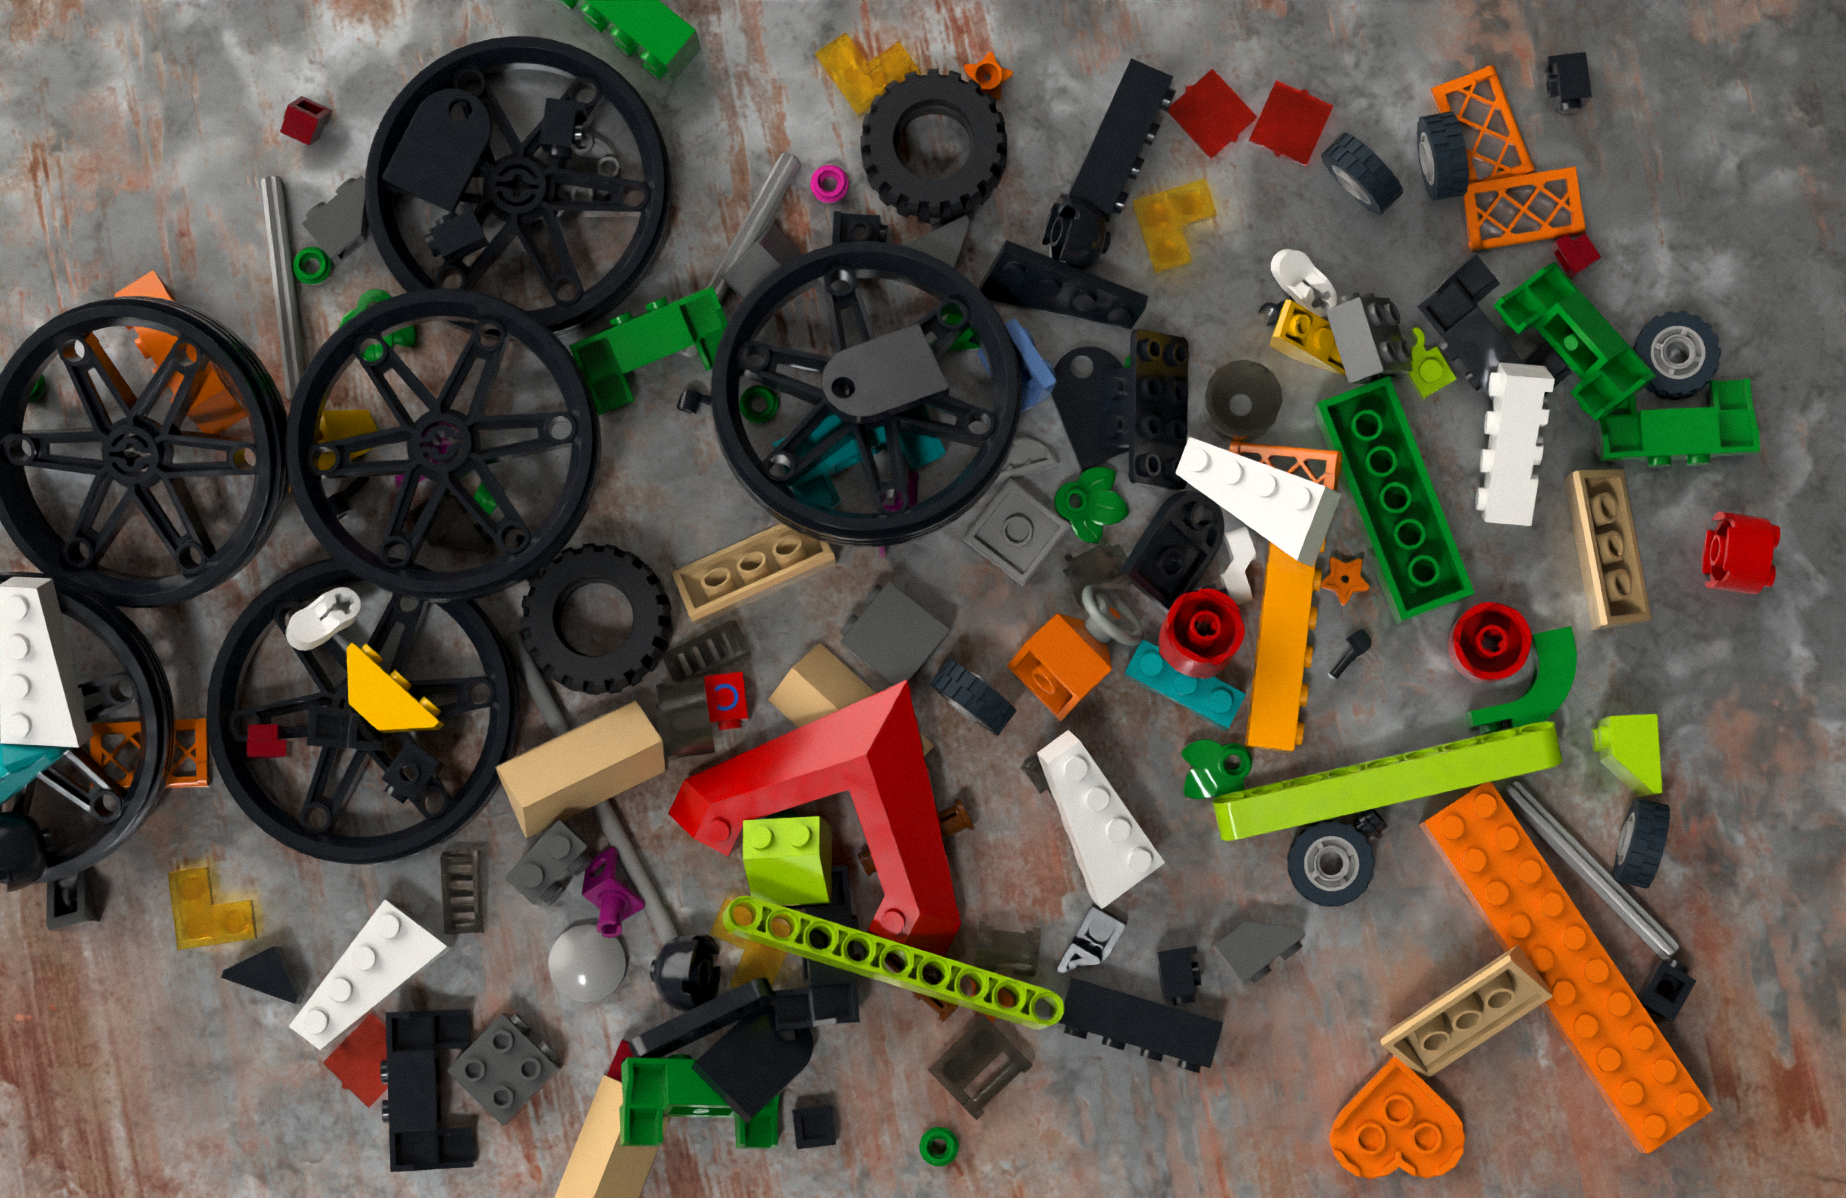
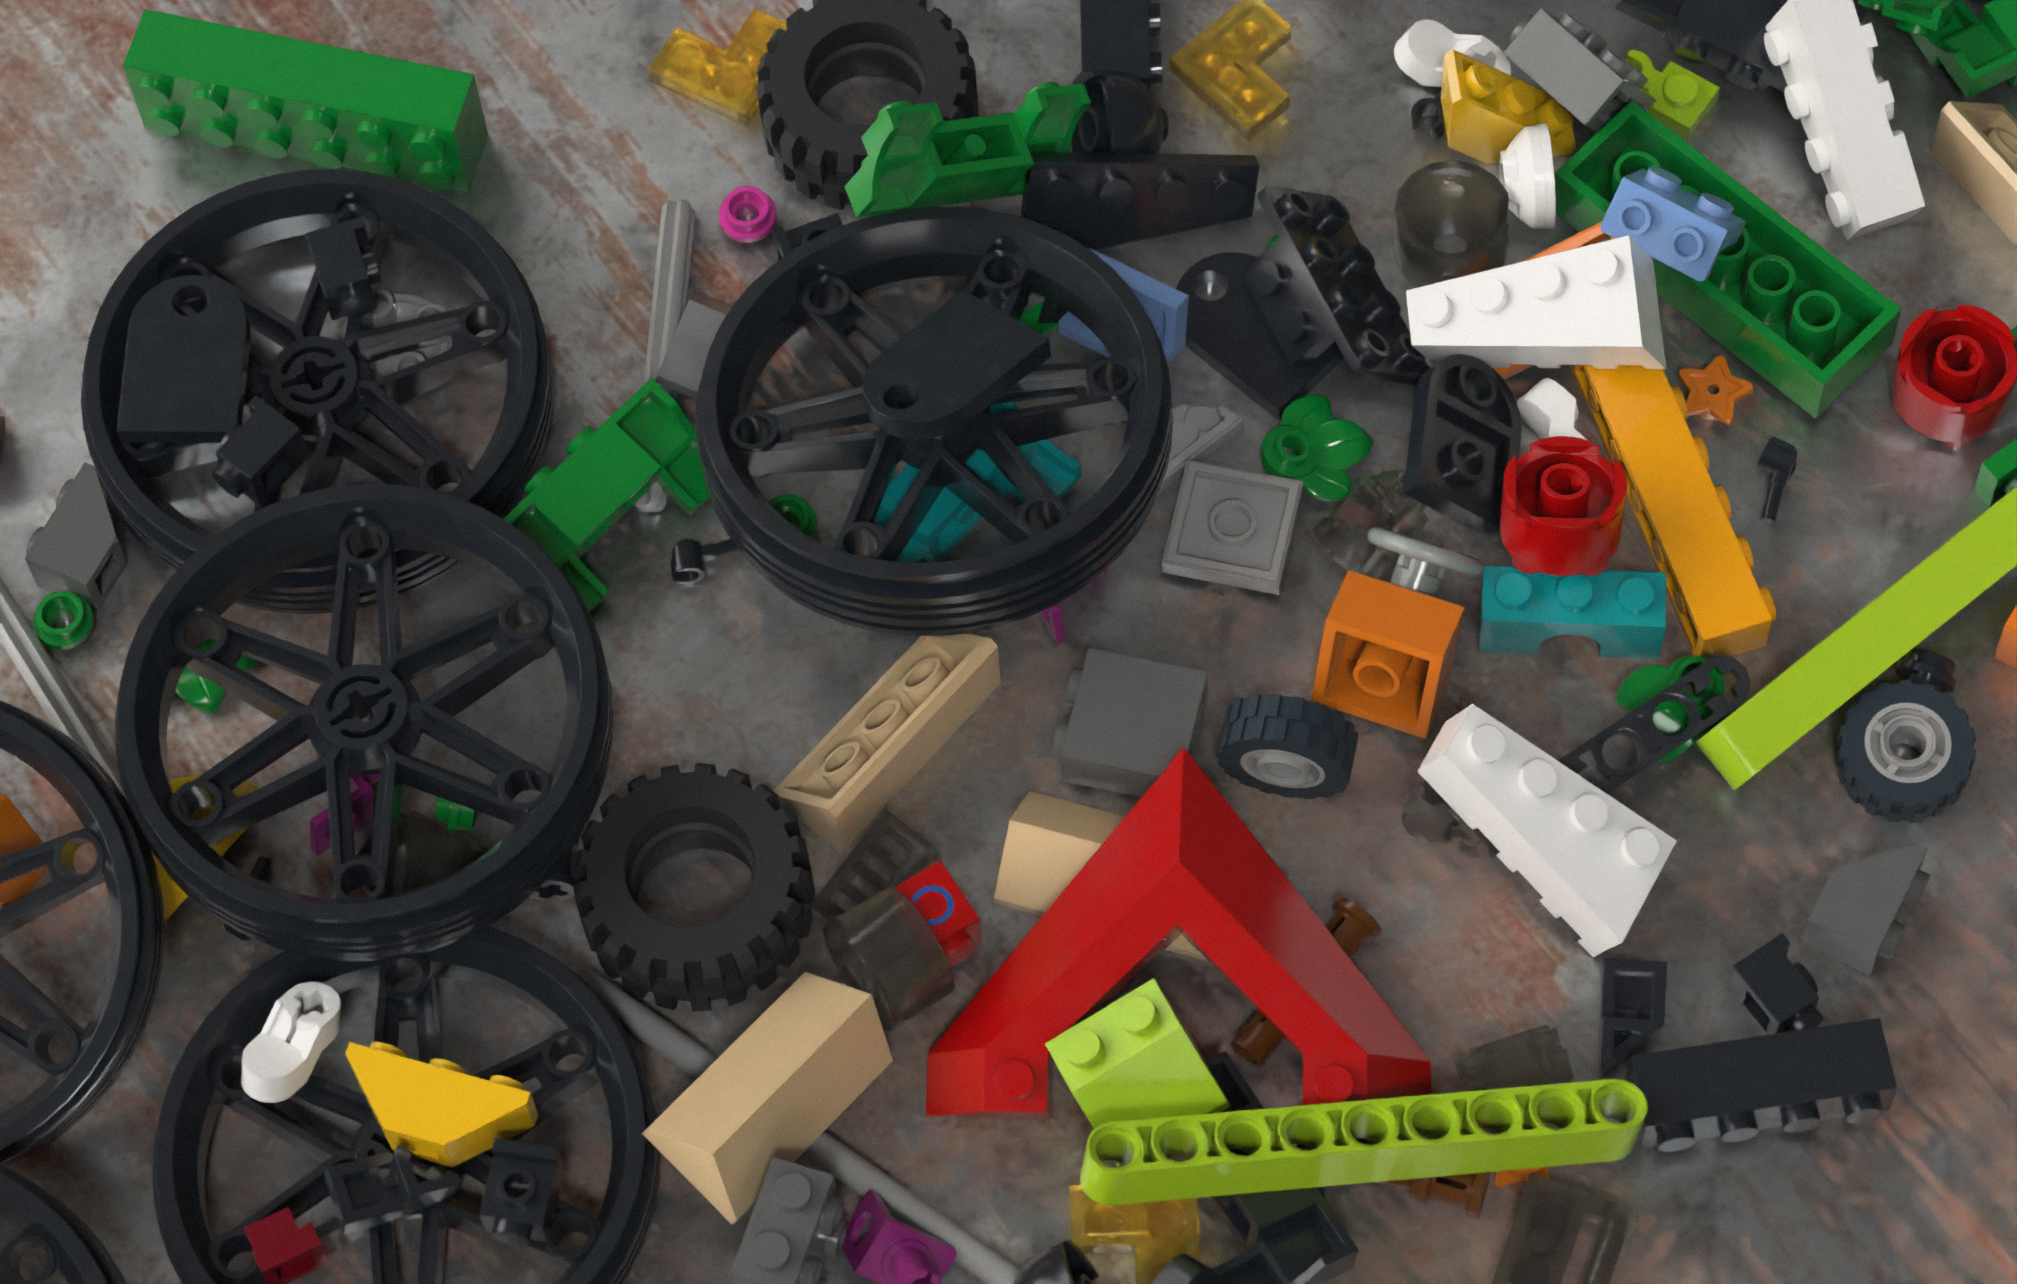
camera: 25 degrees left, 20 degrees down
none -> green bracket [844,82,1091,218]
none -> white piece [1499,123,1556,230]
none -> black beam [1558,657,1750,794]
none -> medium blue bracket [1600,166,1747,281]

